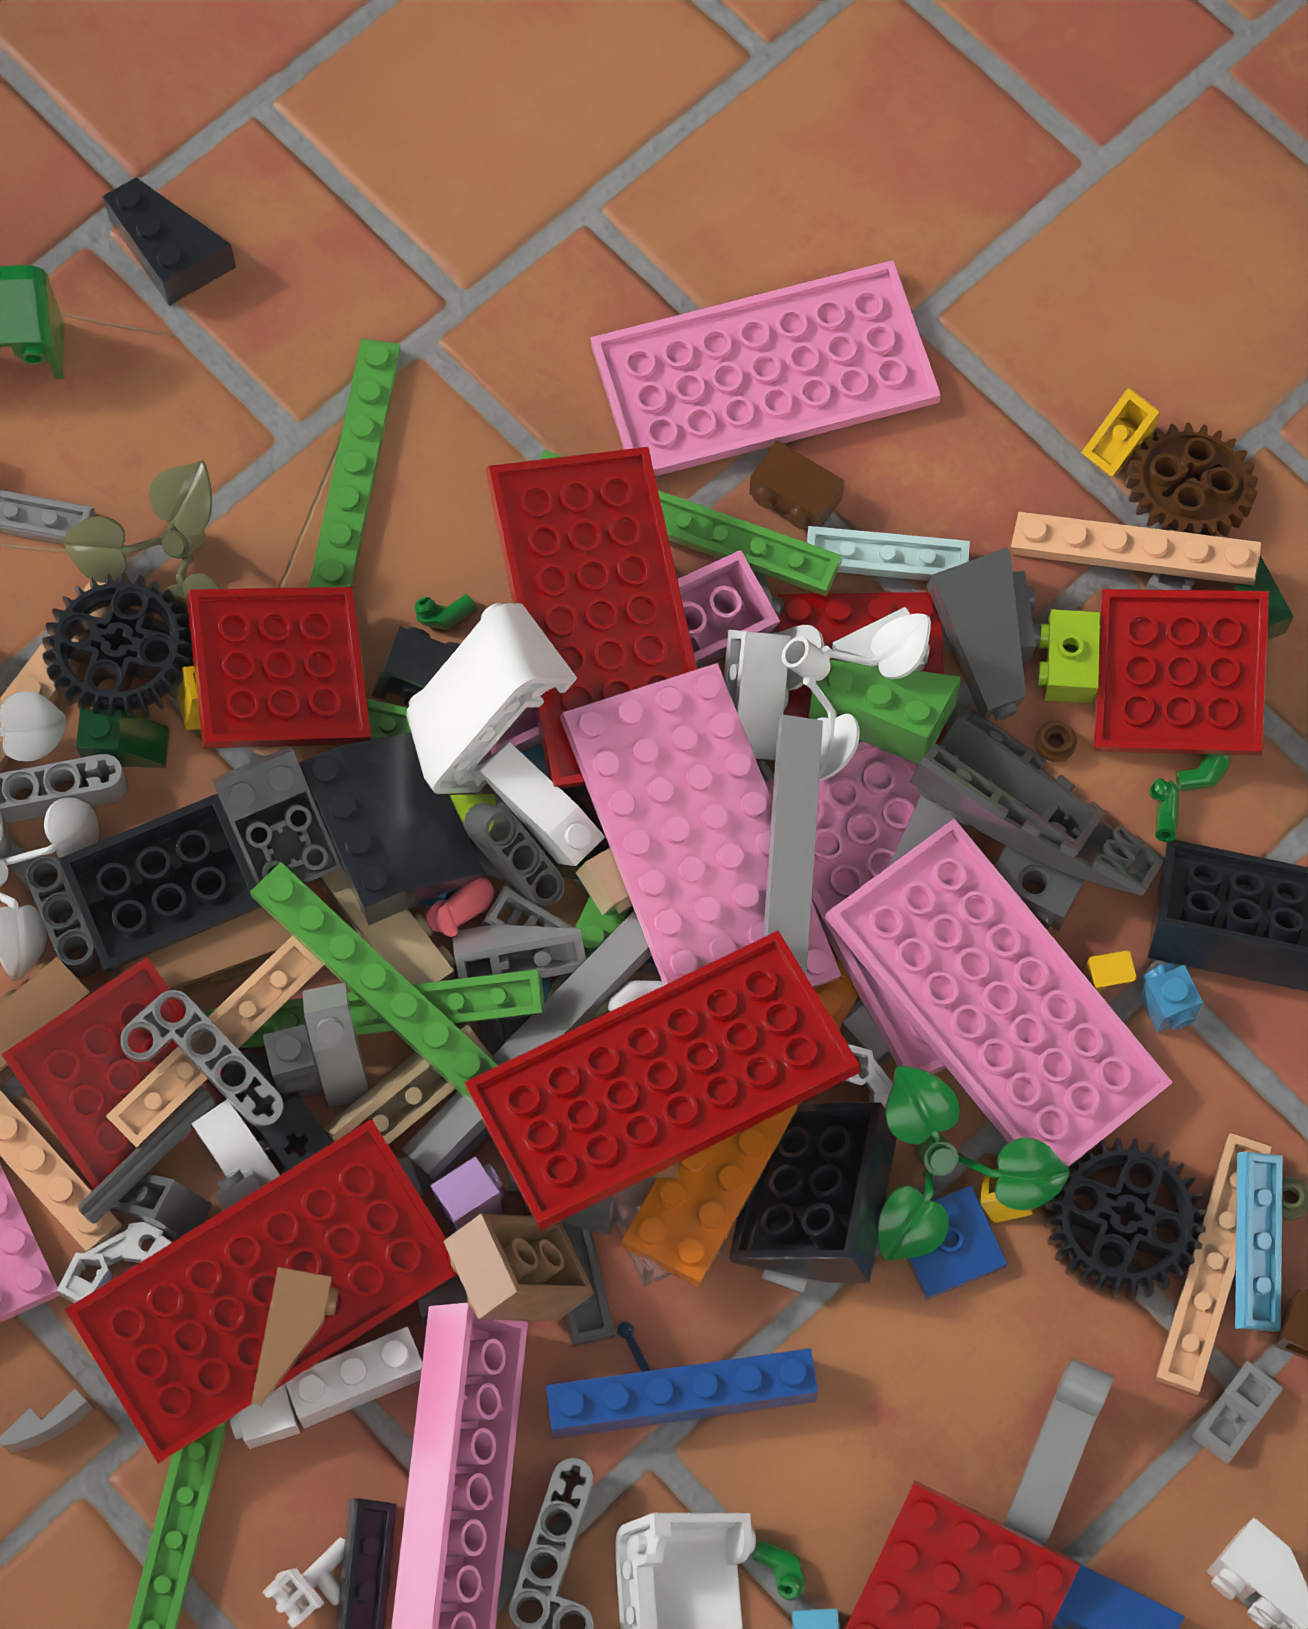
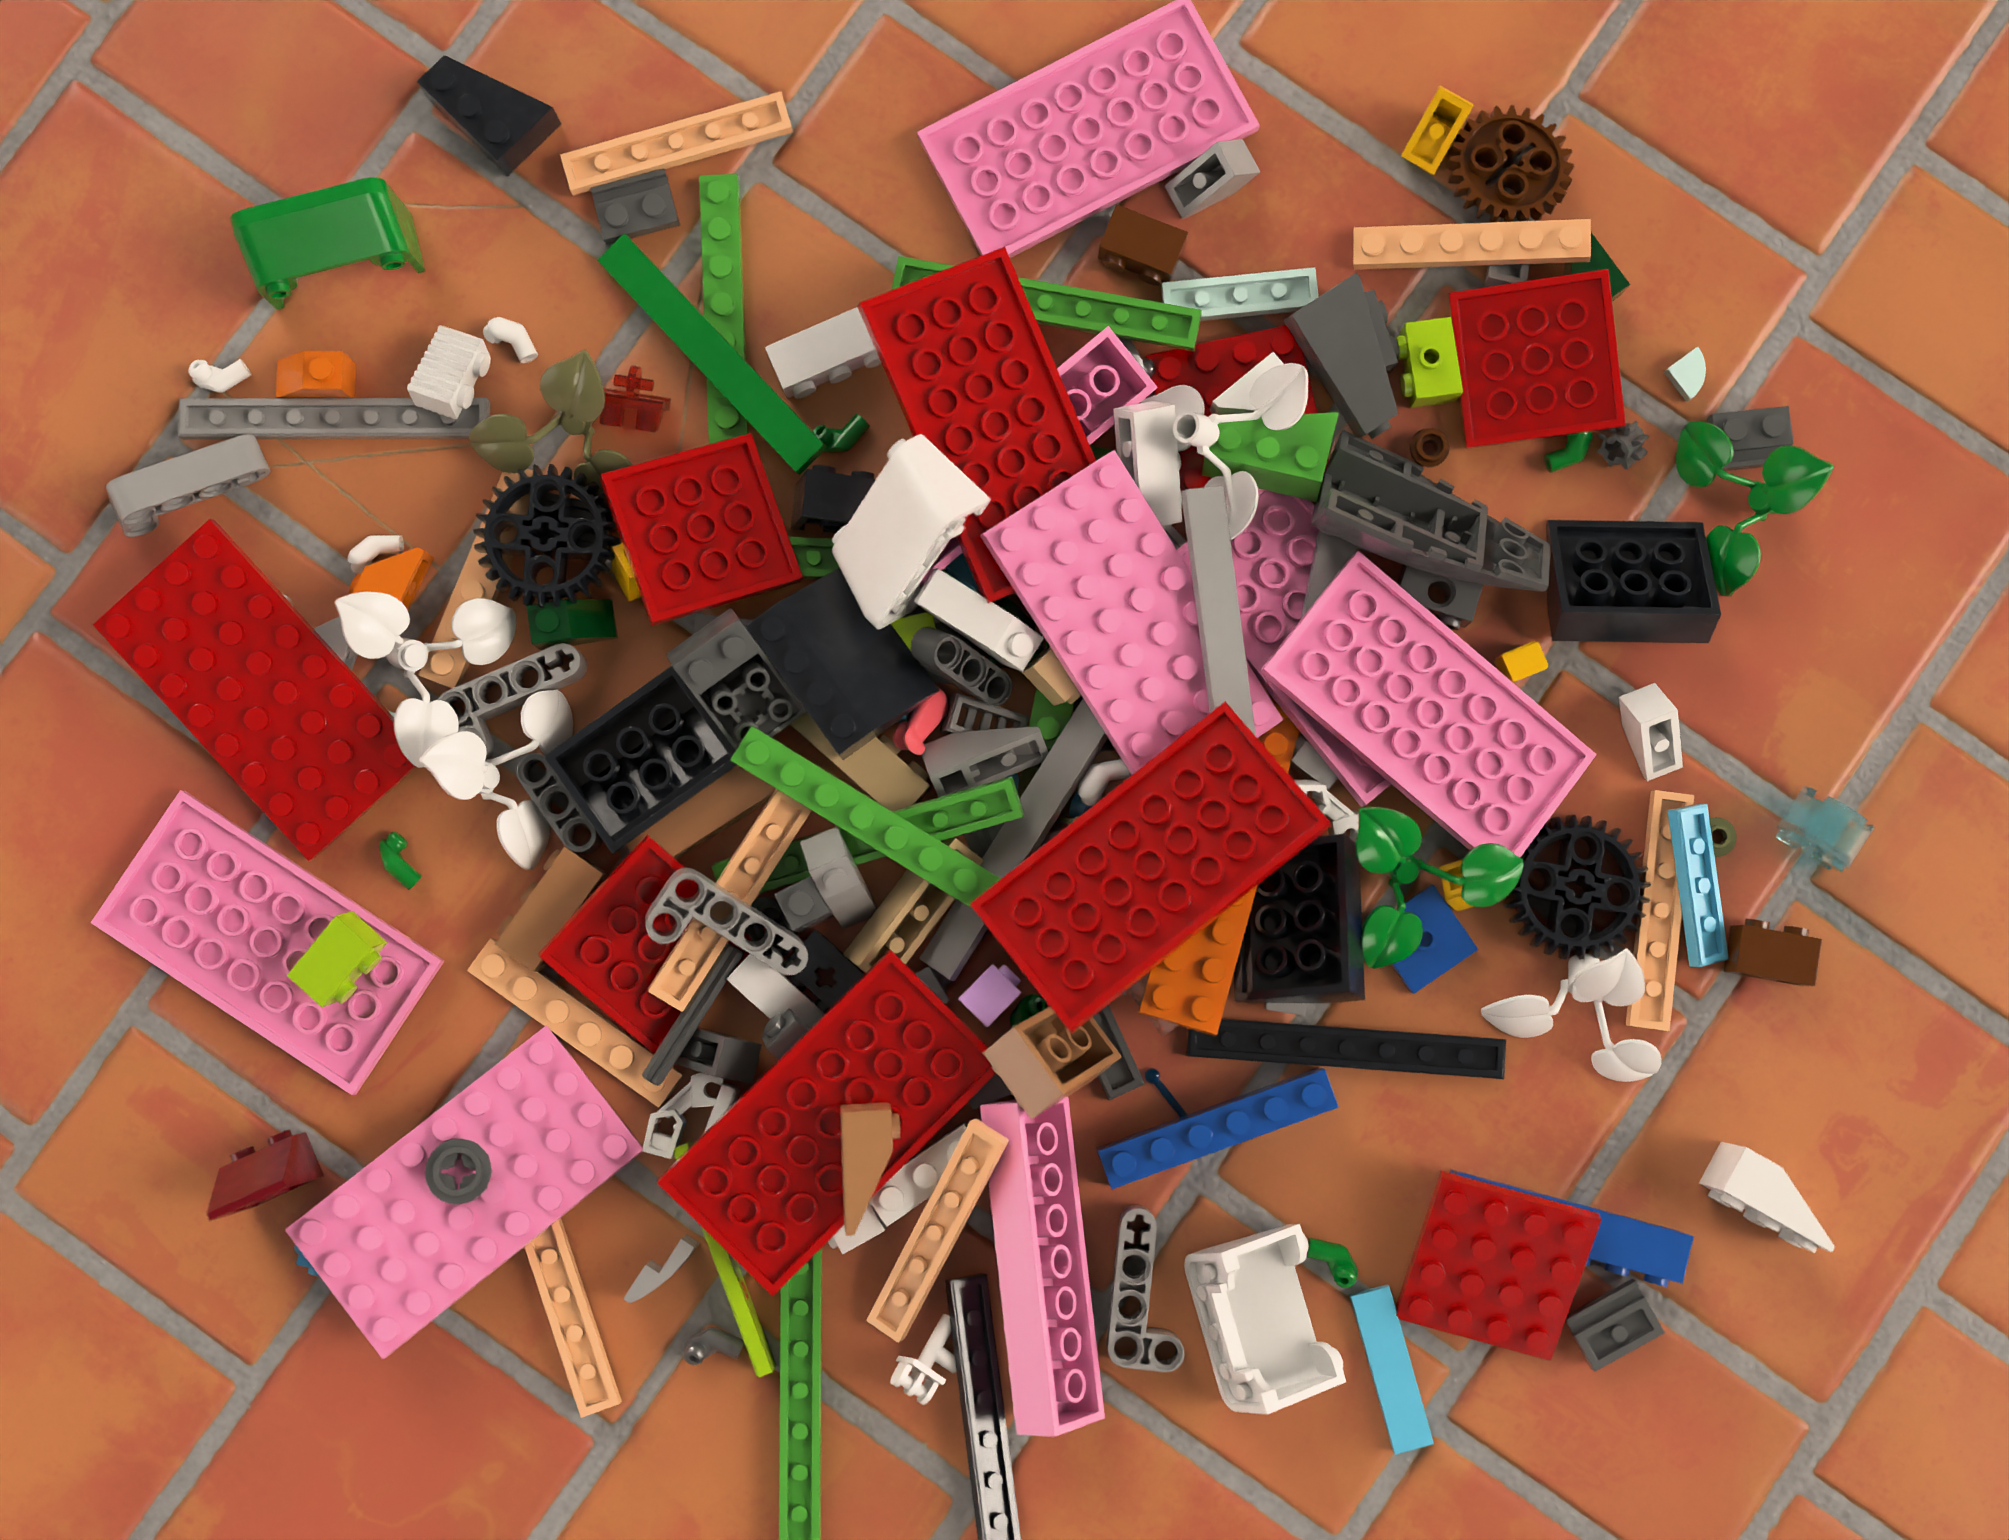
camera: 10 degrees left, 15 degrees up
light grey beam [1004,1358,1114,1545] -> none
dark azure brick [1139,963,1203,1033] -> none
green arm [1149,778,1179,842] -> none
light grey slope [1191,1361,1283,1464] -> none
none -> white brick [407,325,491,420]
none -> white arm [483,317,538,363]
none -> light nougat plate [560,92,793,195]
none -> dark grey plate [590,169,680,245]
none -> green tile [597,233,828,475]
none -> clear red hips [599,365,671,432]
none -> lime tile [673,1141,776,1377]
none -> flat silver arm [683,1328,744,1365]
none -> white brick [765,307,882,399]
none -> light nougat plate [866,1118,1009,1343]
none -> light grey slope [1165,139,1261,219]
none -> black tile [1186,1019,1506,1079]
none -> white plant [1481,948,1662,1082]
none -> dark grey gear [1597,421,1649,470]
none -> white slope [1619,683,1683,781]

